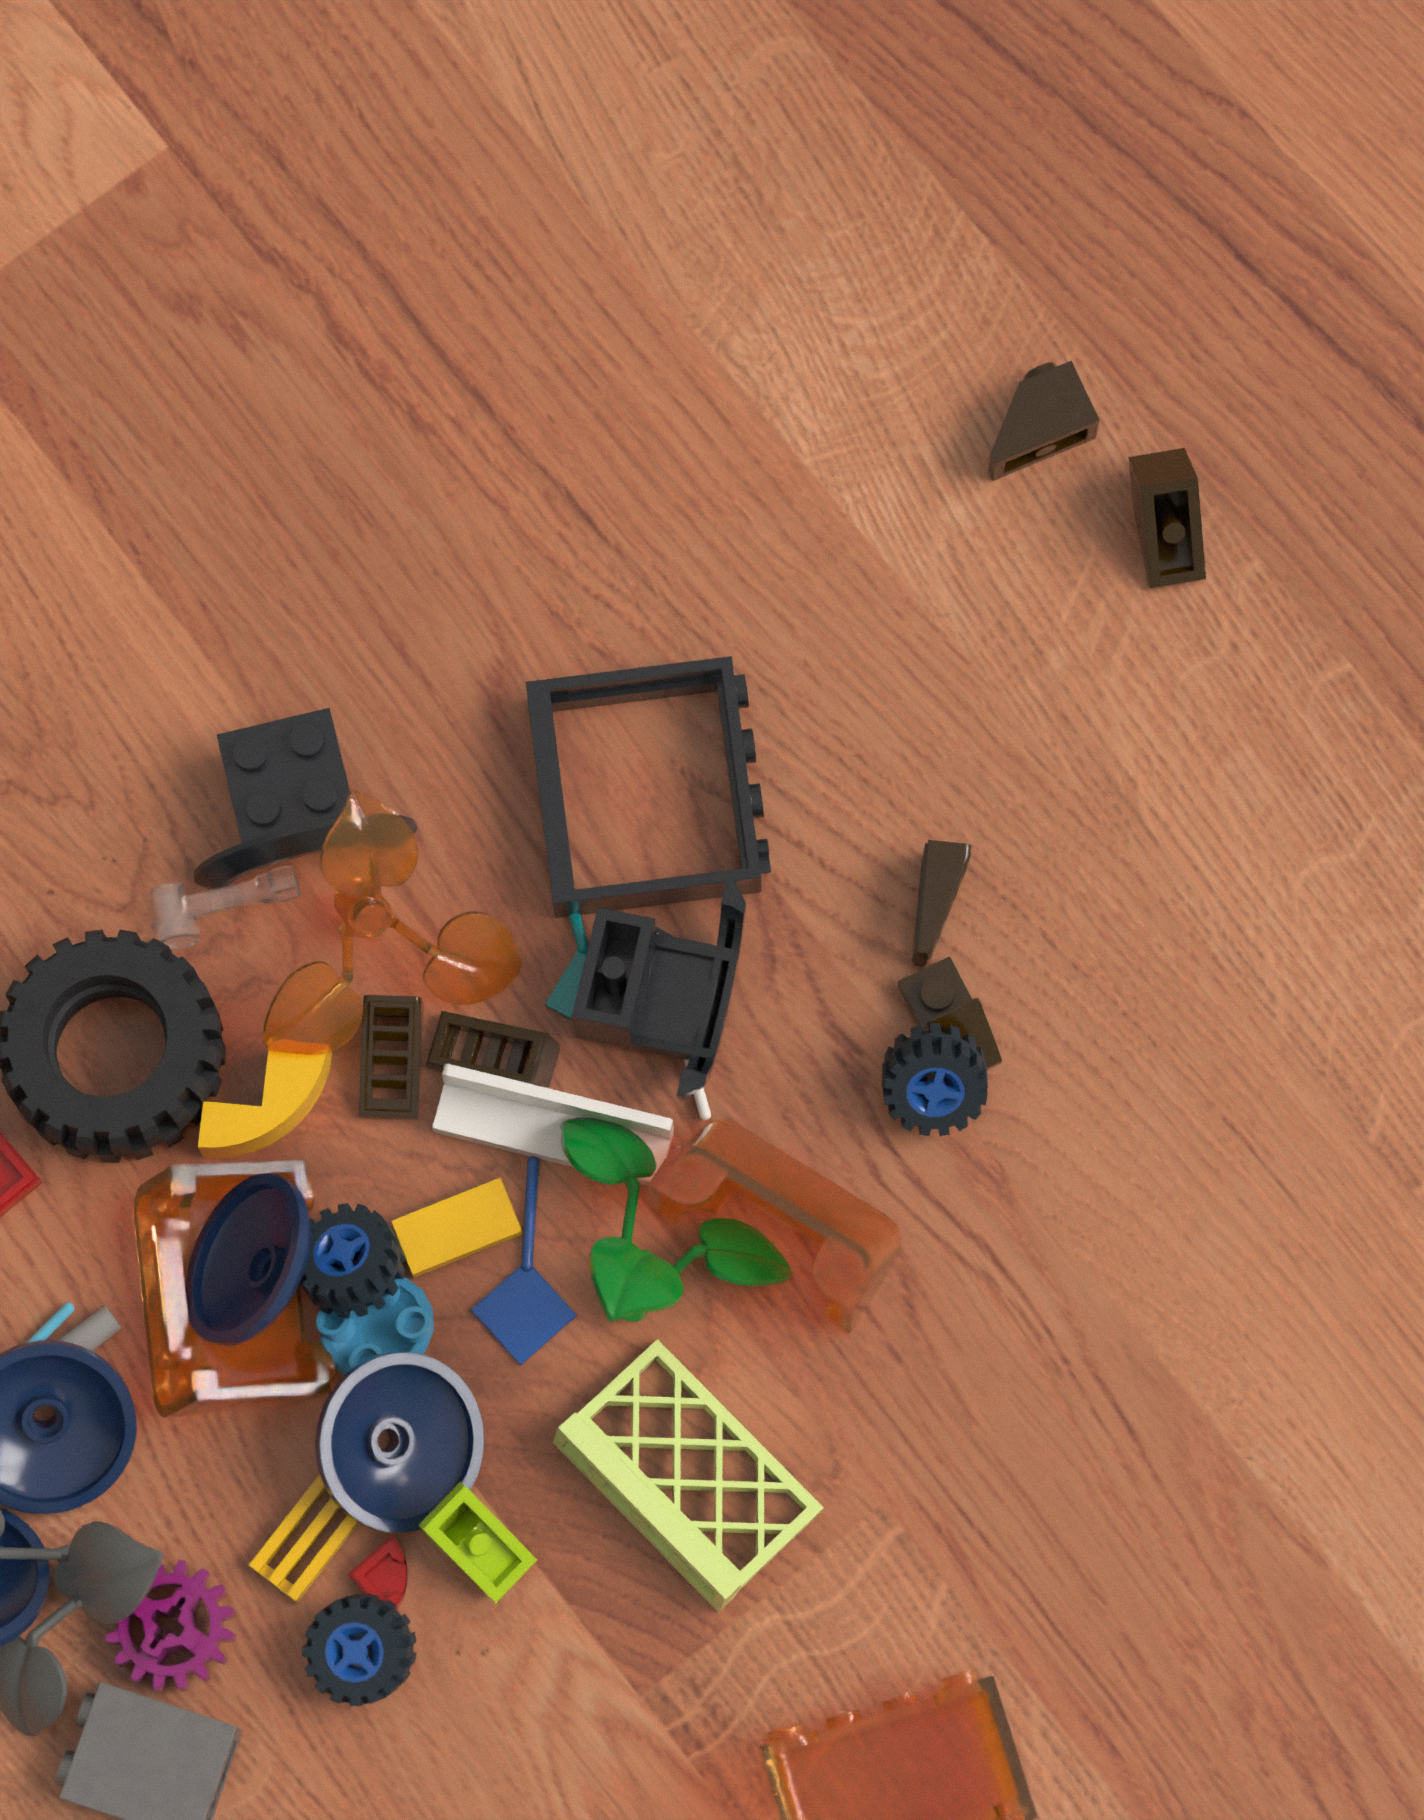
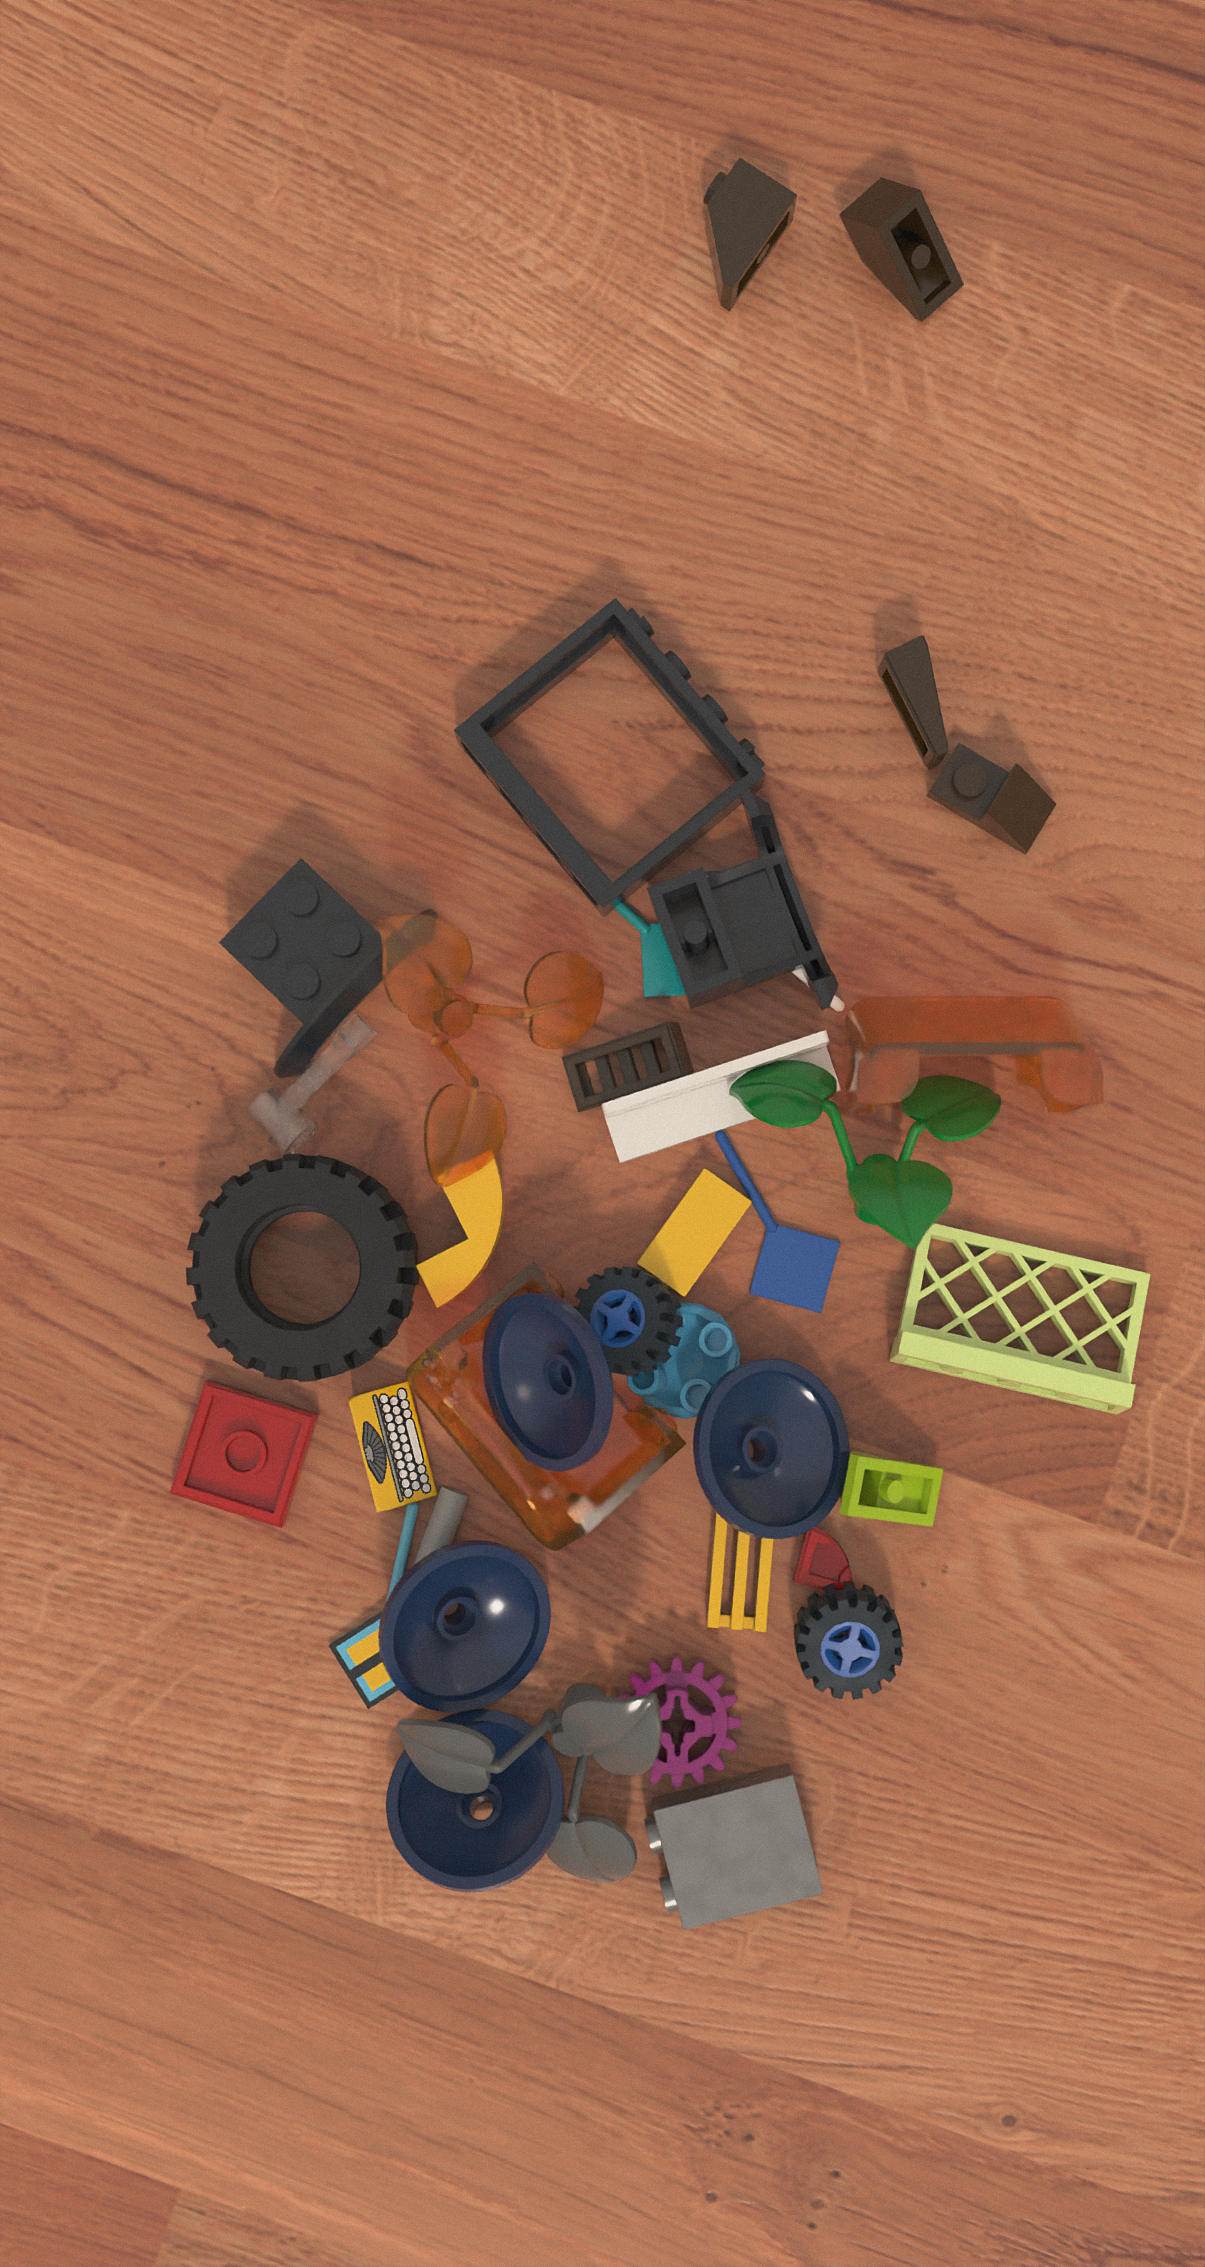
camera: 30 degrees left, 10 degrees up
dark brown slope [359,995,424,1120] -> none
black wheel [882,1023,988,1136] -> none
none -> slope [348,1381,438,1513]

